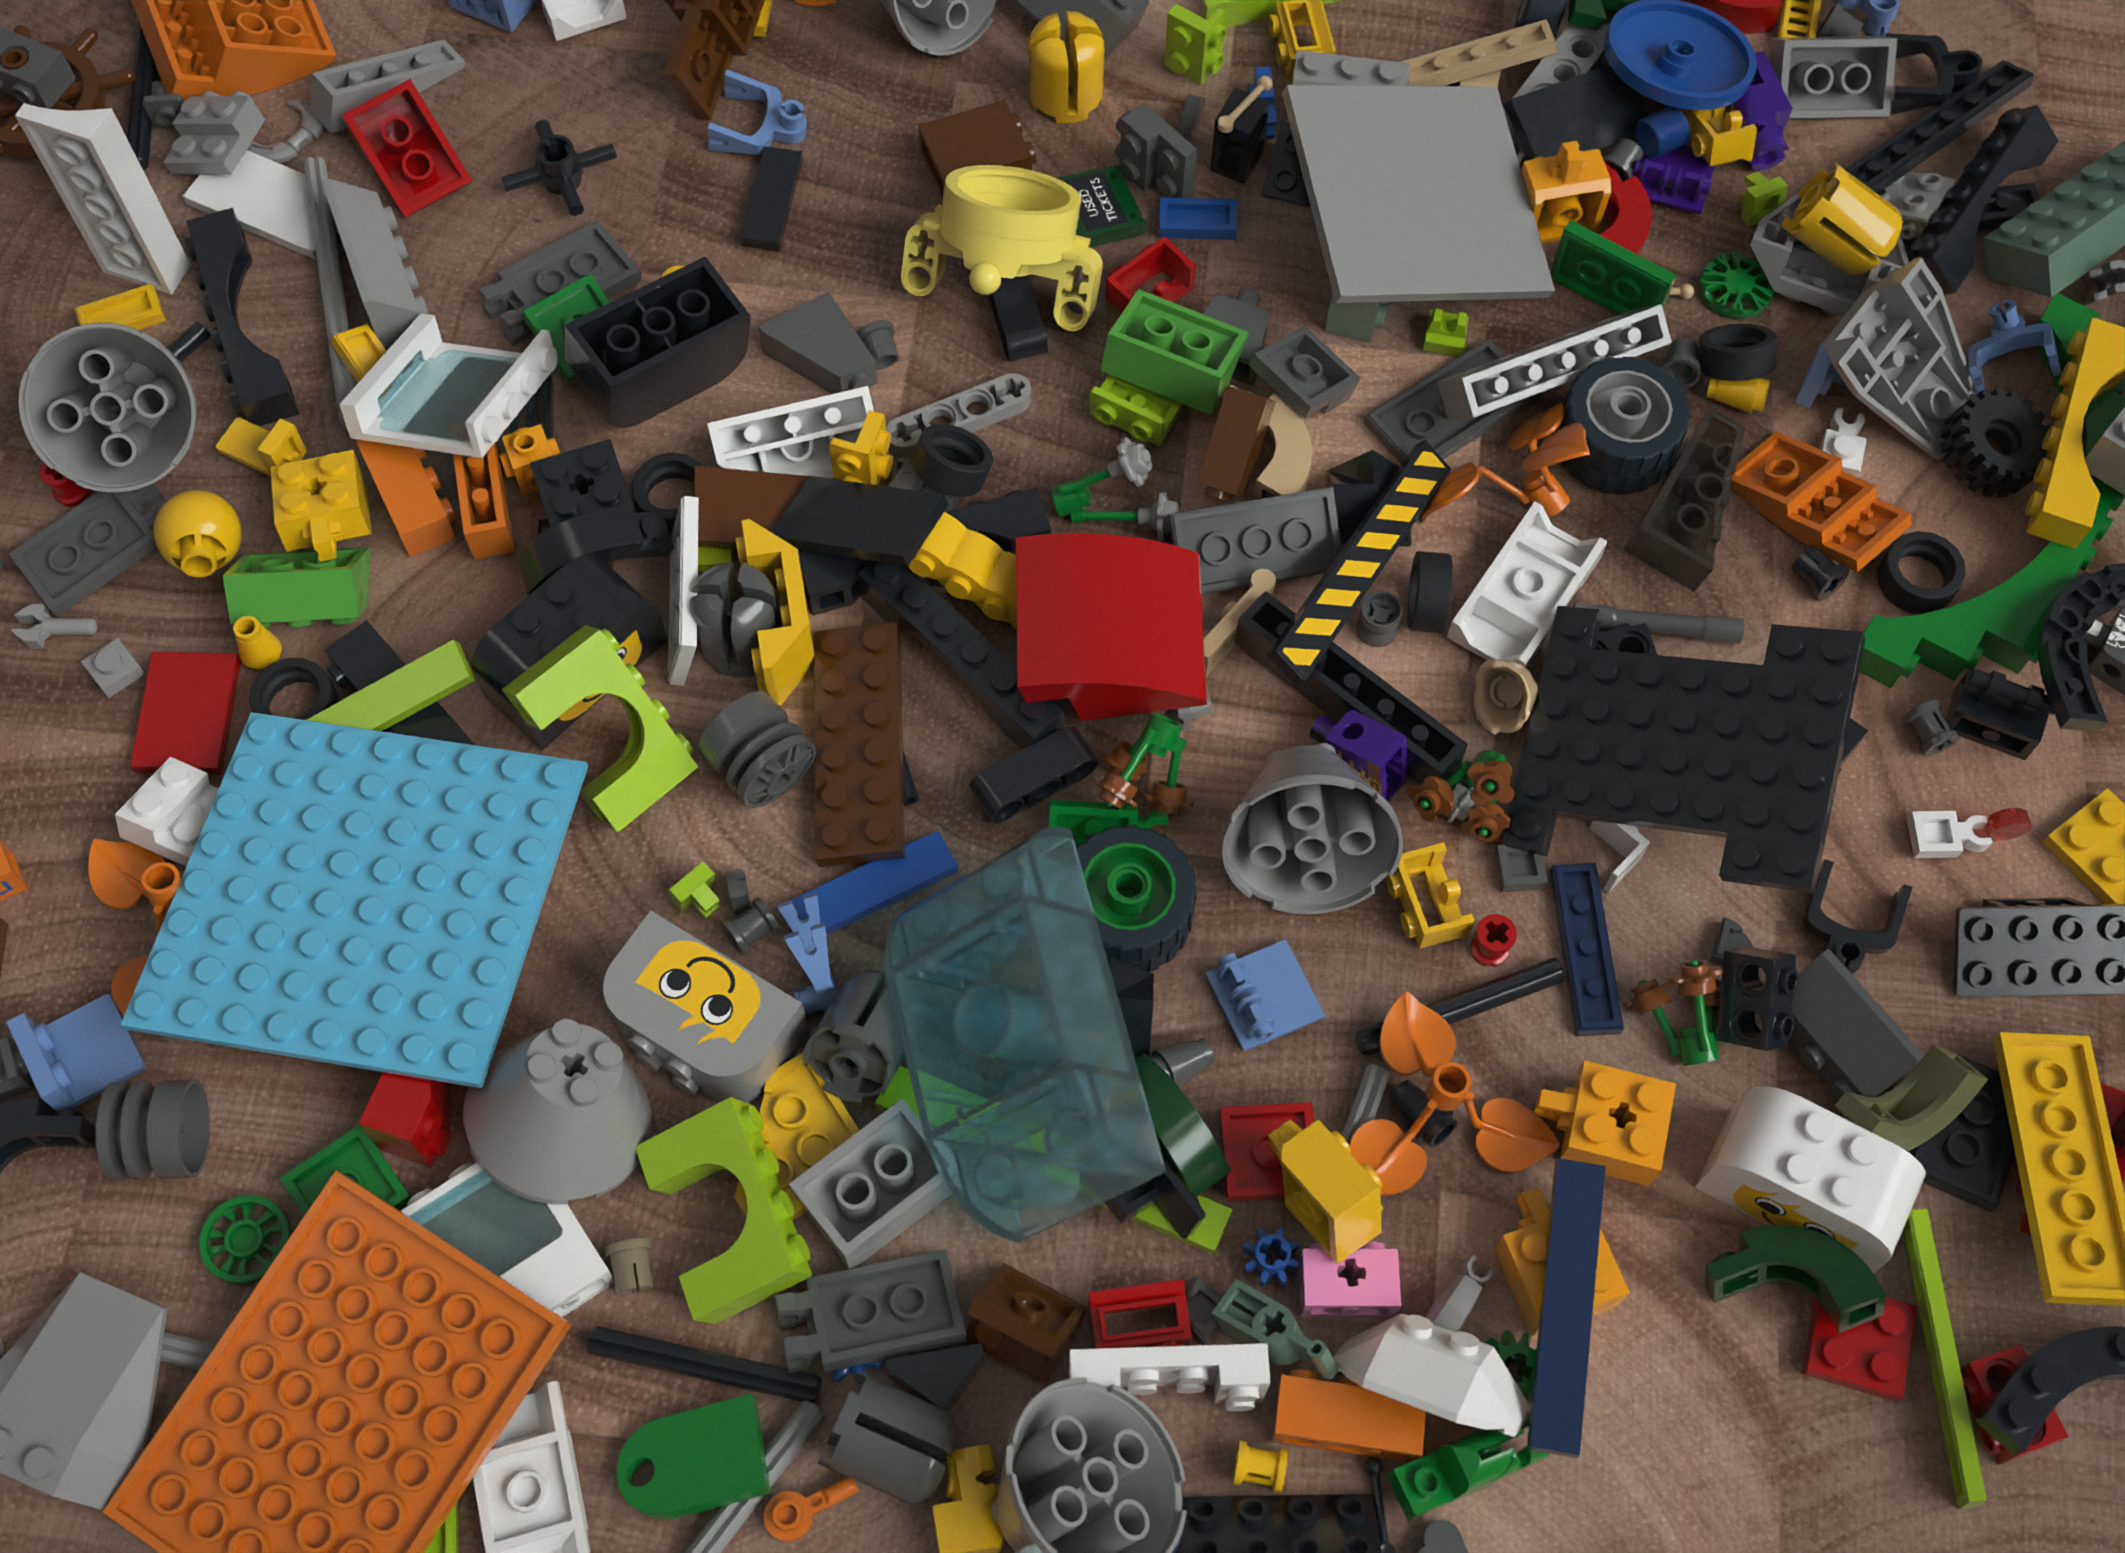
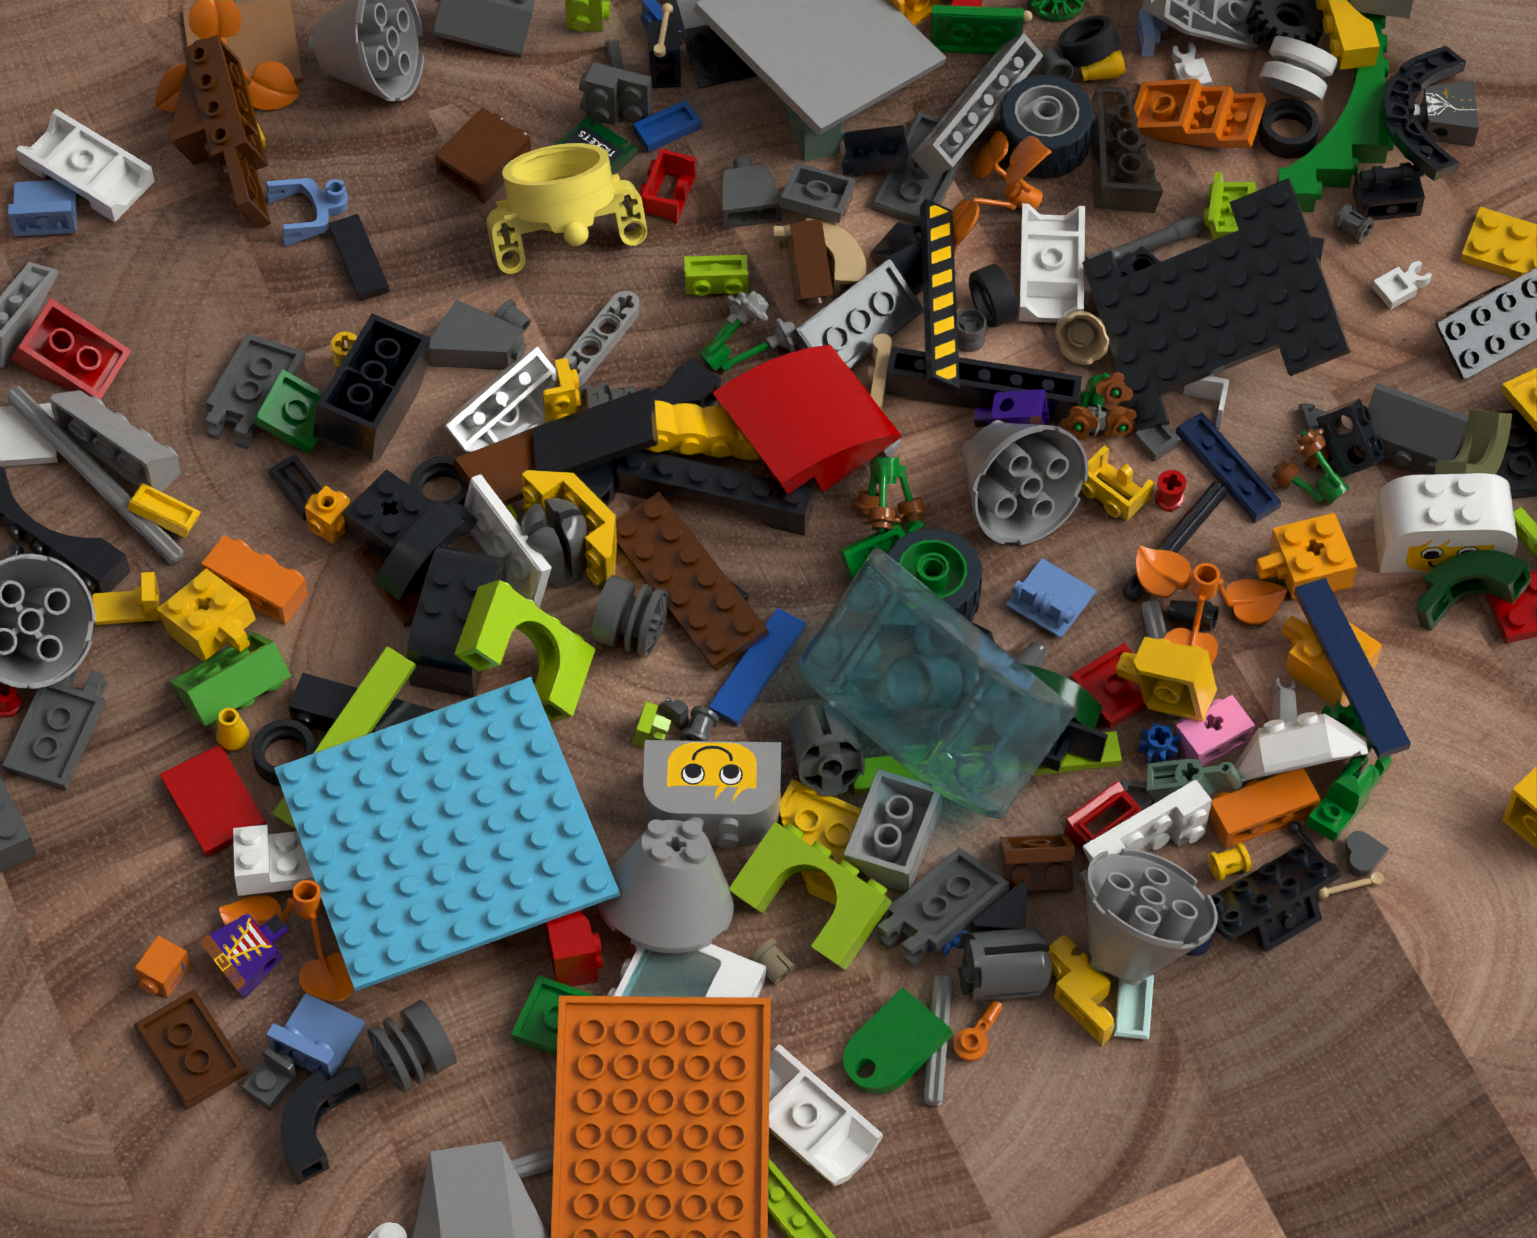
camera: 30 degrees left, 5 degrees down
light grey bar [11,604,98,649] -> none
light grey plate [81,638,145,698] -> none
yellow brick [153,490,242,578] -> none
green wheel [199,1195,292,1286] -> none
panel [339,313,558,458] -> none
orange brick [450,427,516,560] -> none
black bar [501,120,617,216] -> none
black axle [586,1326,822,1403] -> none
medium blue piece [777,892,838,1017] -> none
black tyre [911,424,994,497] -> none
black beam [969,726,1099,823] -> none
black beam [987,275,1048,362] -> none
yellow cylinder [1029,11,1104,124] -> none
bright green slope [1100,289,1249,415] -> none
lime tile [1423,308,1469,357] -> none
black bush [1792,545,1849,601] -> none
black piece [1803,859,1913,975] -> none
clear red tile [1984,808,2032,841] -> none
none -> torso [199,914,289,998]
none -> black bracket [841,125,909,177]
none -> lime bracket [1204,172,1257,239]
none -> white wheel [1259,36,1338,102]

